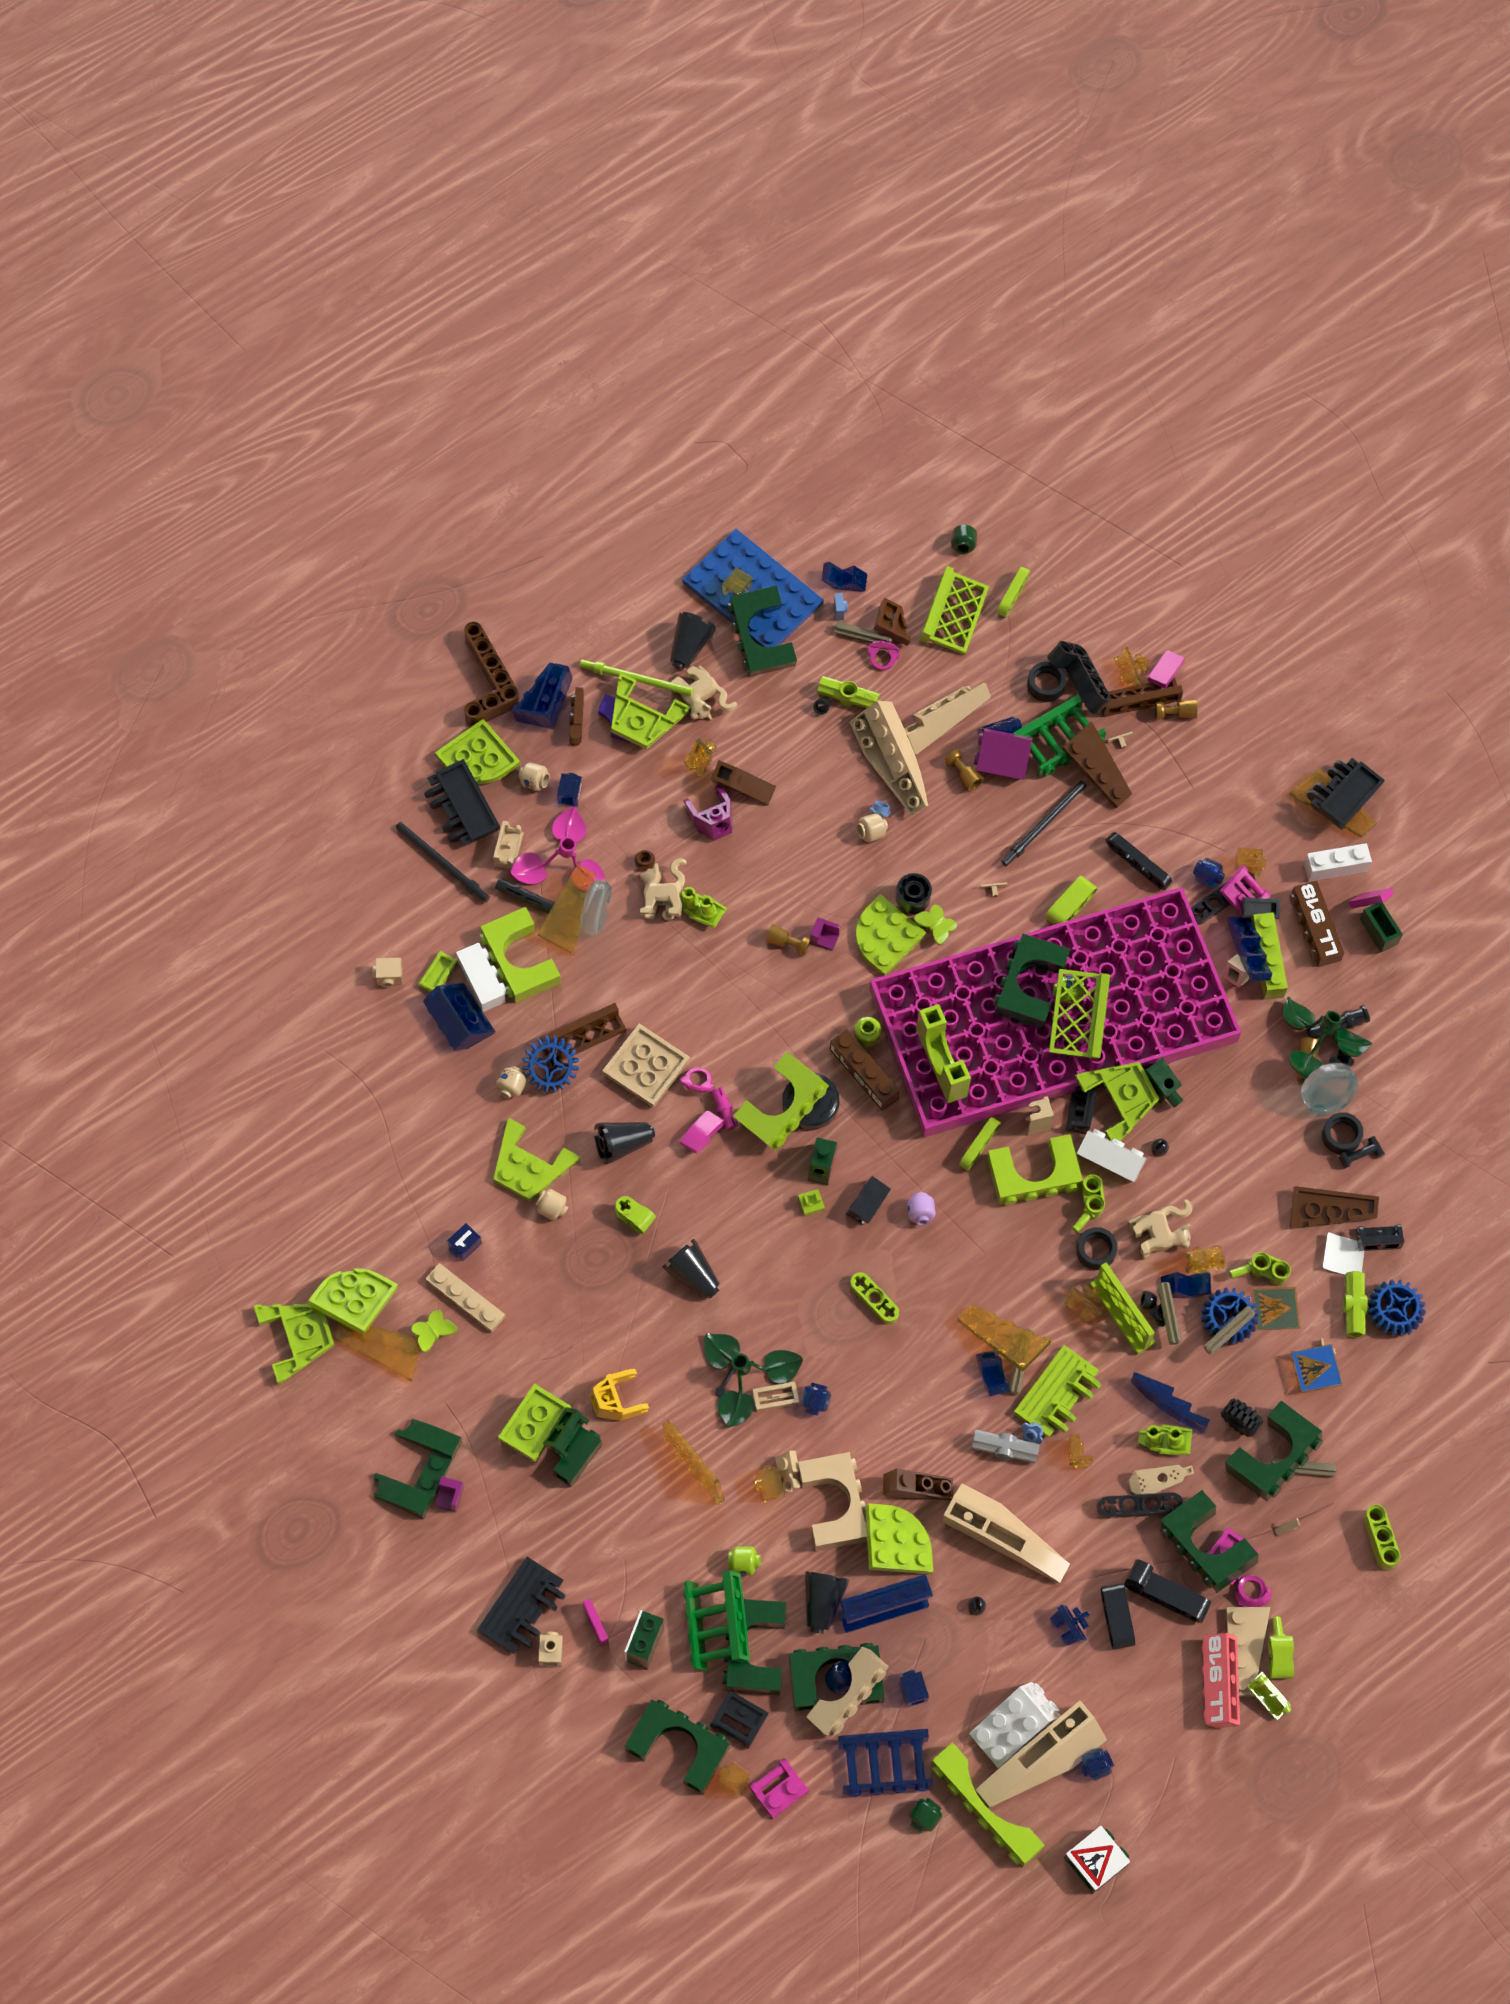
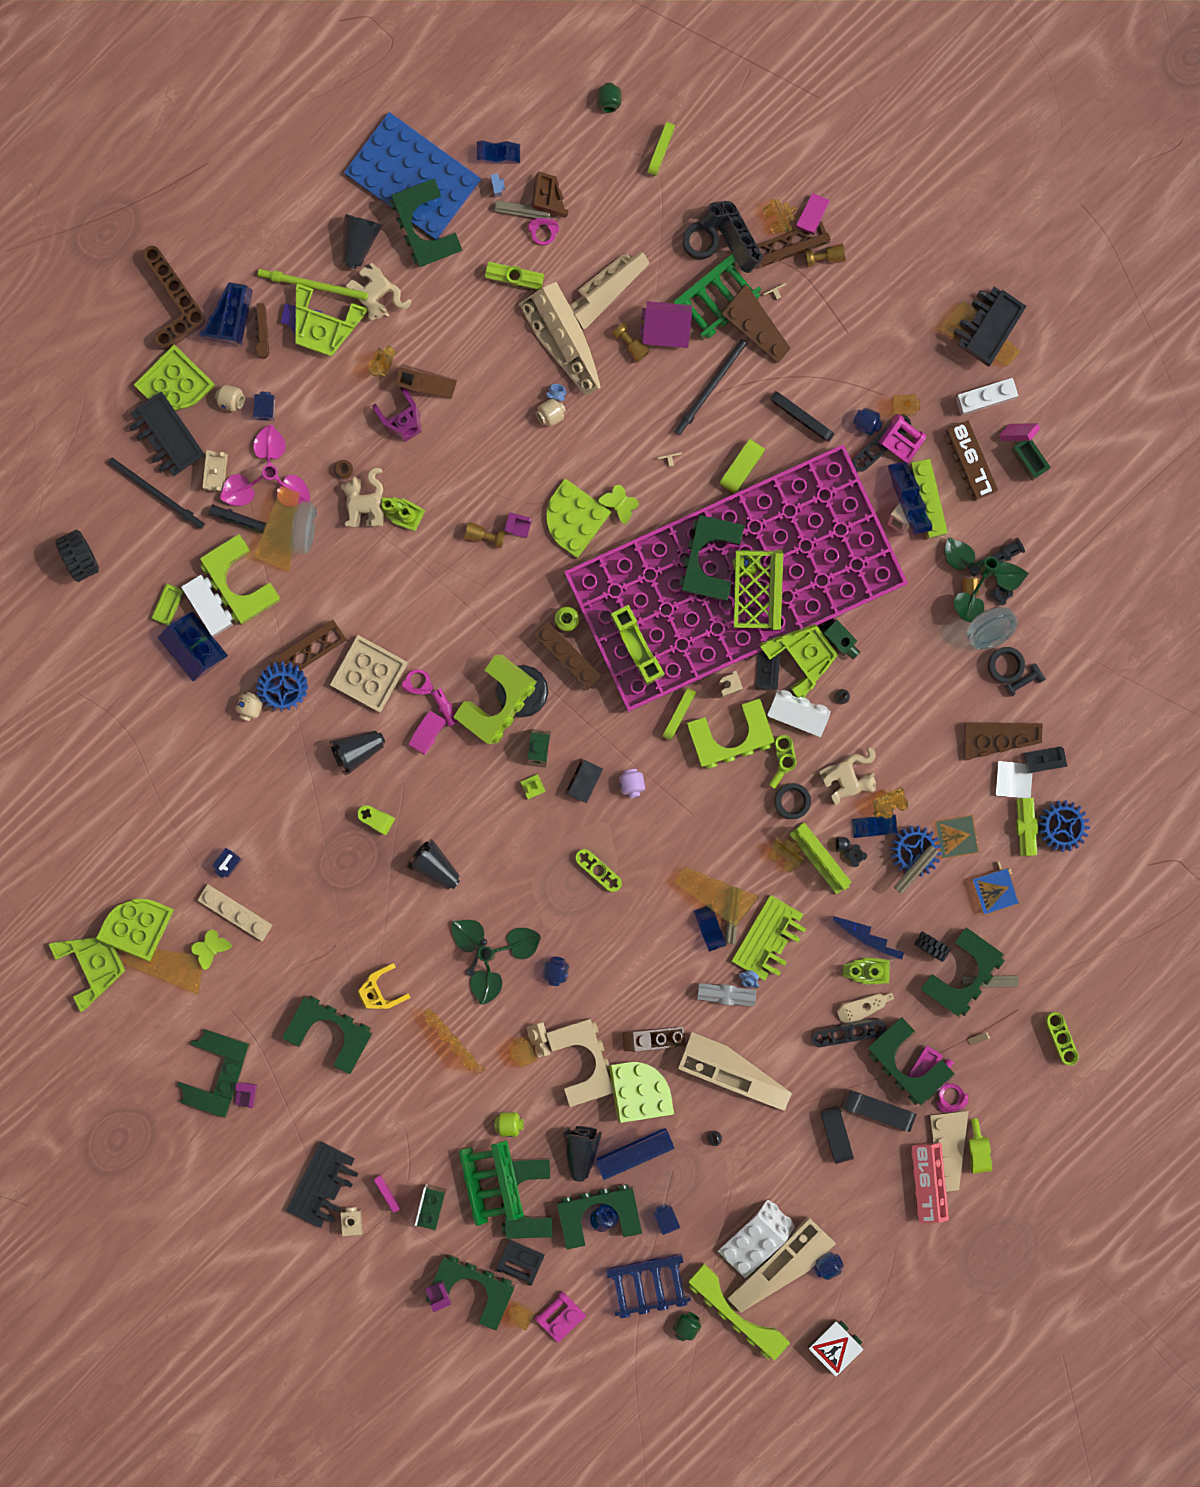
camera: 10 degrees left, 20 degrees up
tan brick [372,958,403,988] -> none
lime wing [494,1118,580,1202] -> none
lime plate [498,1383,571,1462] -> none
tan head [535,1189,568,1221] -> none
dark green hinge [543,1407,589,1458] -> none
clear yellow panel [722,567,752,595] -> none
tan tile [752,1382,799,1412] -> none
tan arch [806,1647,889,1737] -> none
black hinge [813,698,830,715] -> none
black piece [895,873,932,914] -> none
lime fence [919,566,989,655] -> none
clear blue brick [977,716,1022,734] -> none
clear blue hips [1050,1604,1090,1646] -> none
clear yellow bracket [1069,1434,1093,1469] -> none
dark tan axle [1158,1282,1181,1345] -> none
lime beam [1229,1252,1291,1286] -> none
black tile [1241,897,1280,919] -> none
lime hinge [1247,1672,1291,1721] -> none
none -> black tyre [56,529,99,582]
none -> magenta panel [425,1281,452,1312]

